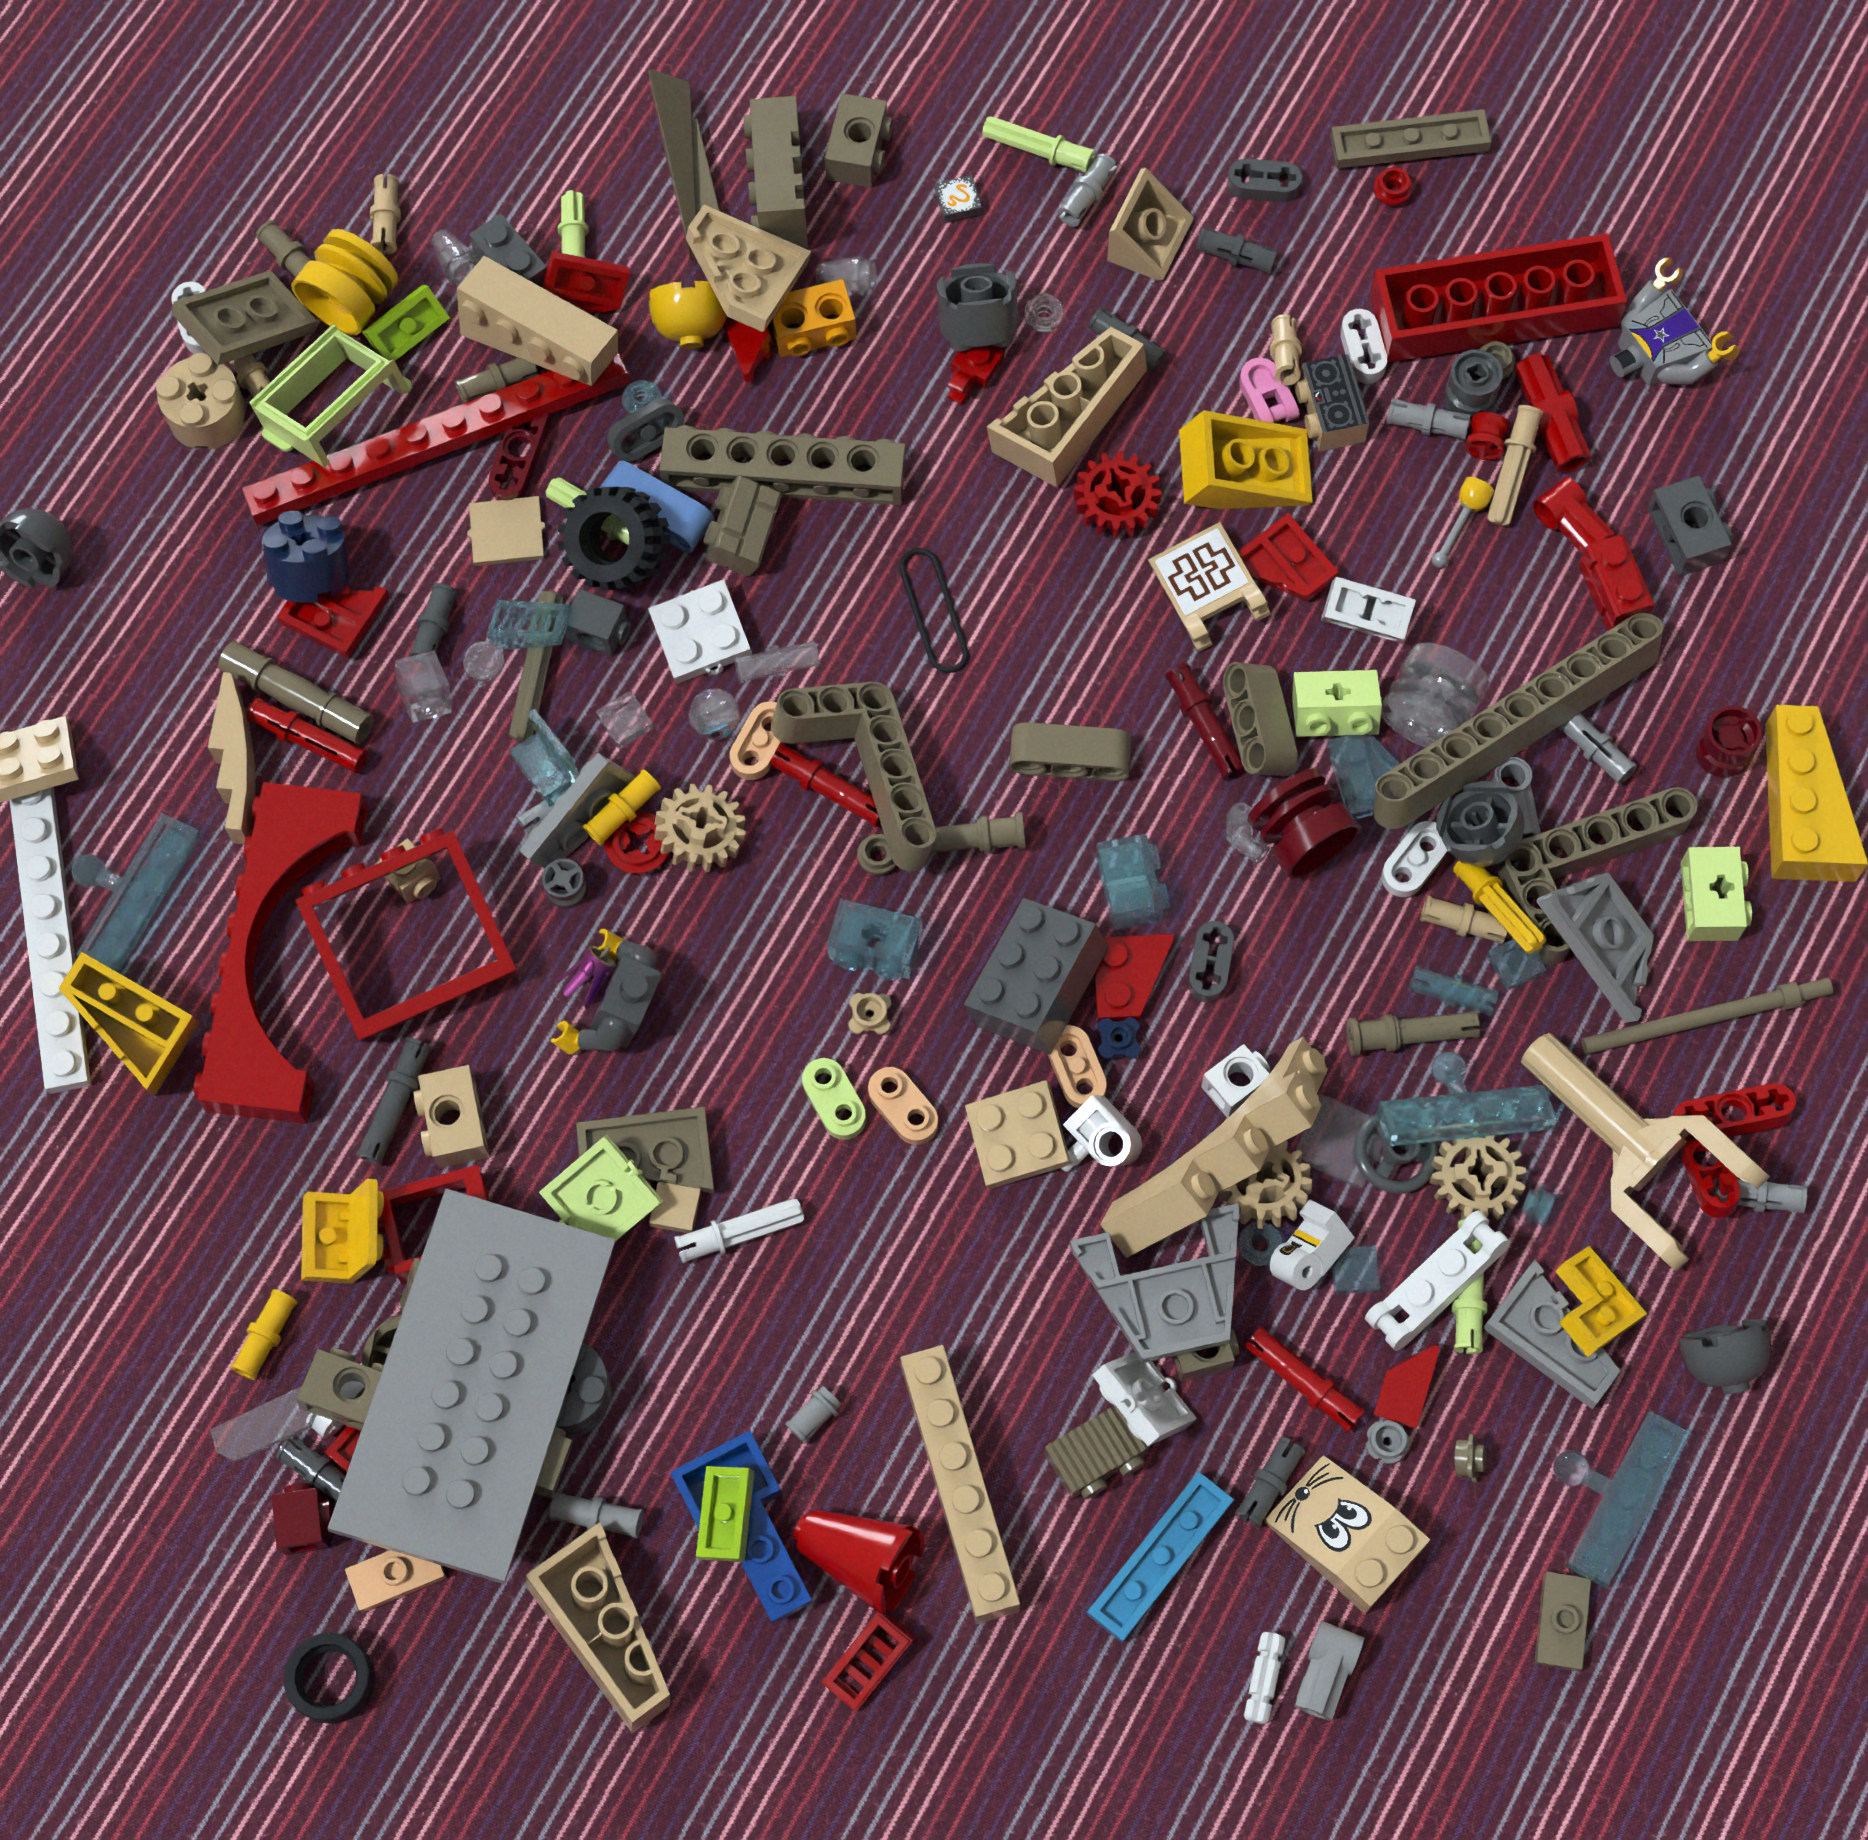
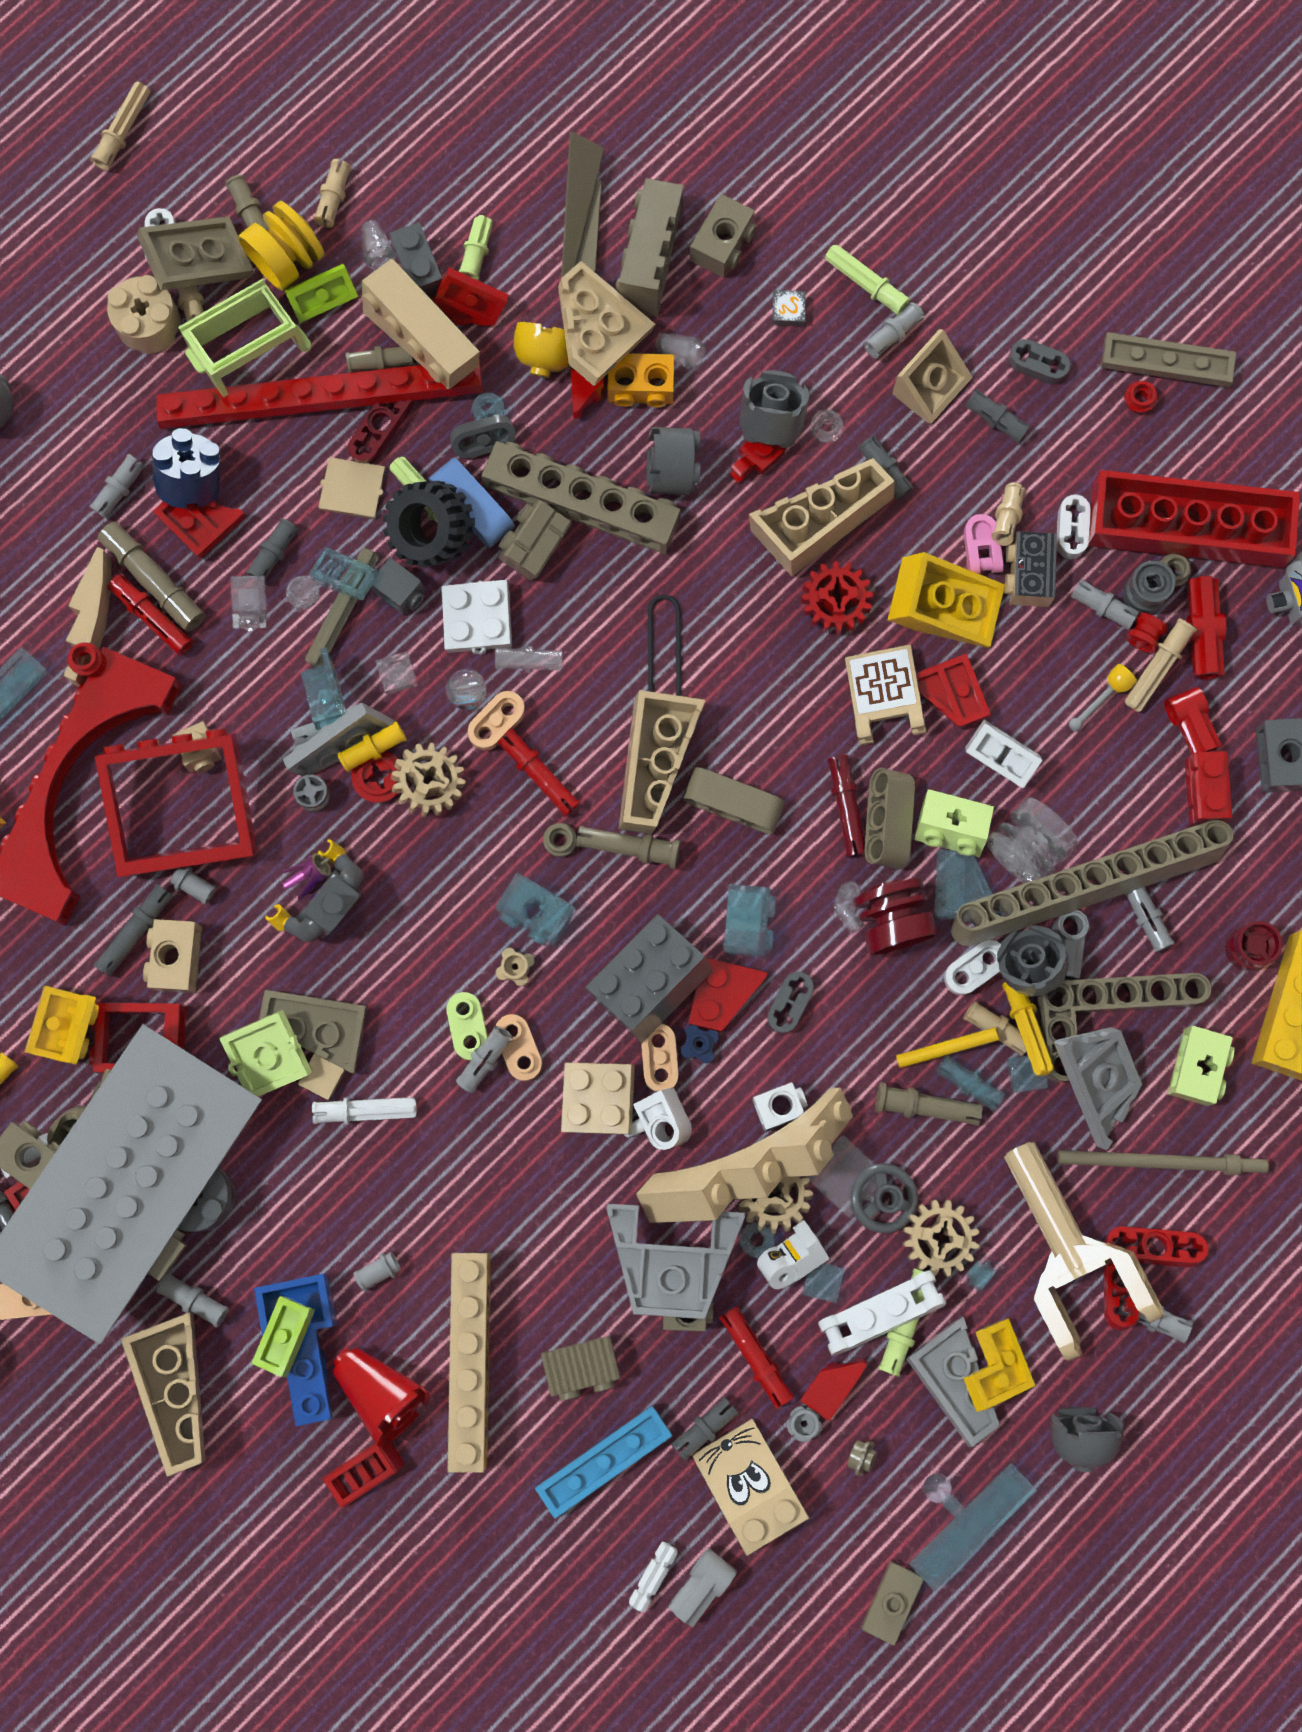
camera: 15 degrees right, 10 degrees up
dark tan beam [771,682,937,872] -> none
white plate [1092,1352,1197,1446] -> none
clear light blue plate [1377,1051,1557,1146] -> none
none -> red plate [68,642,103,676]
none -> light grey pin [89,454,146,519]
none -> tan axle [90,82,150,171]
none -> light grey pin [170,867,217,905]
none -> light grey pin [456,1026,513,1093]
none -> tan wedge [618,690,705,834]
none -> dark grey brick [646,427,700,495]
none -> yellow bar [896,1027,1000,1068]

